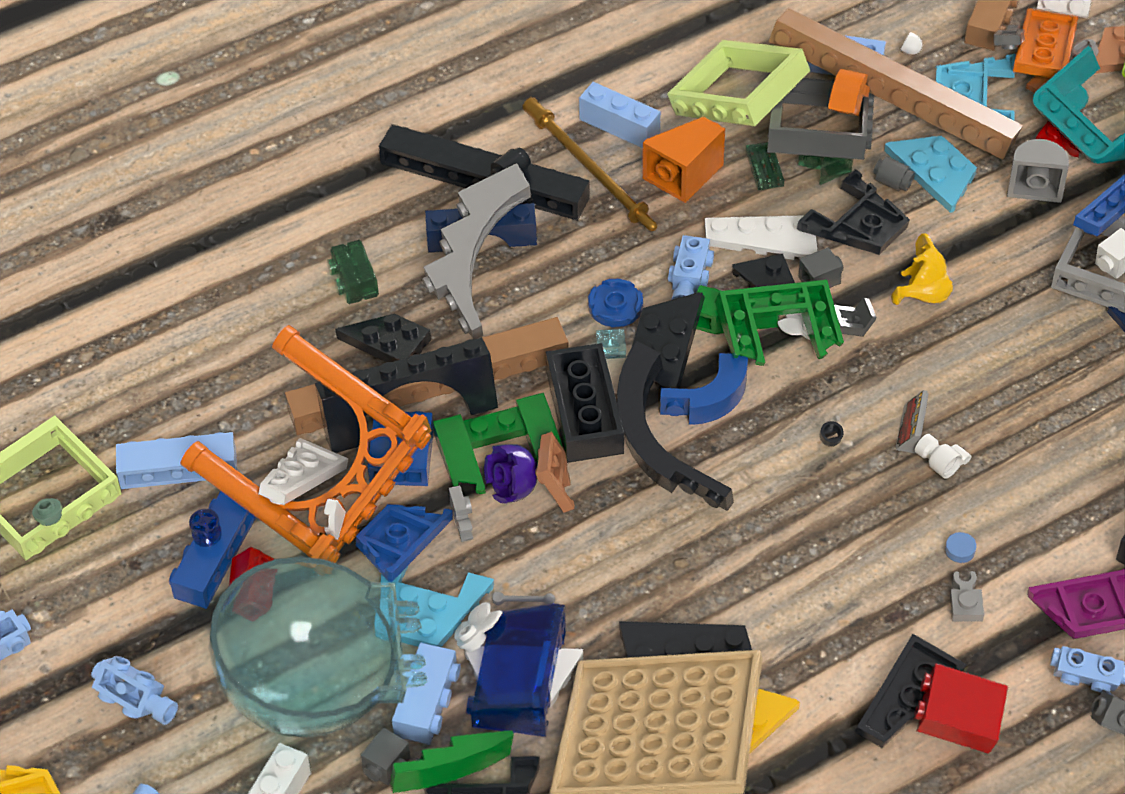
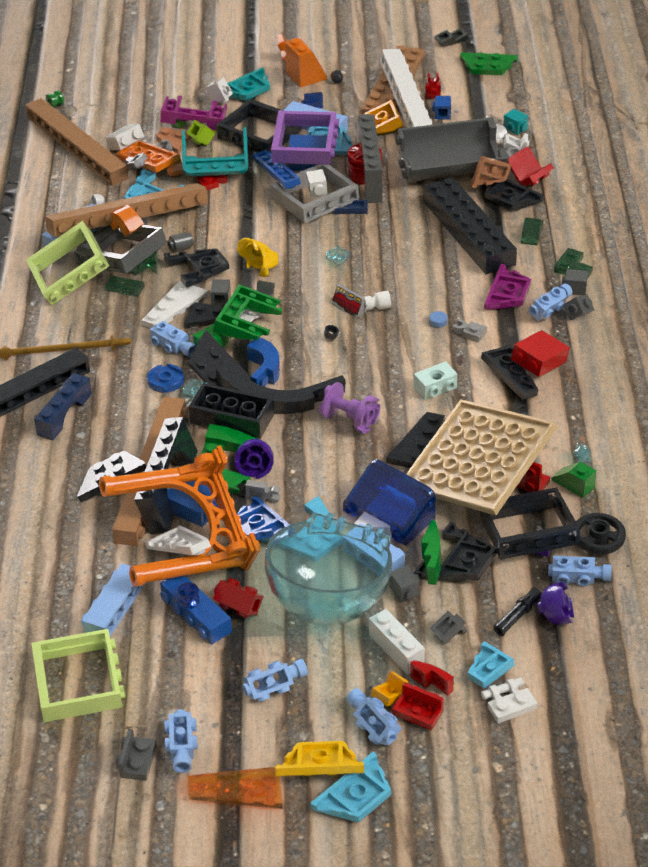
camera: 60 degrees left, 10 degrees down
sand green plate [32,498,62,526] -> none
white tile [324,499,346,540] -> none
clear green brick [327,239,379,304] -> none
light grey arch [422,163,531,339] -> none
white plate [454,602,502,652] -> none
black brick [491,147,531,176] -> none
light grey hinge [492,592,555,605] -> none
nougat wing [536,432,575,513] -> none
light blue brick [579,82,661,148] -> none
orange slope [643,116,725,203] -> none
medium azure wing [884,136,977,213] -> none
light grey brick [1007,139,1069,202] -> none
none -> medium lavender piece [319,382,380,434]
none -> clear light blue plate [326,245,350,266]
none -> light aqua brick [414,361,457,400]

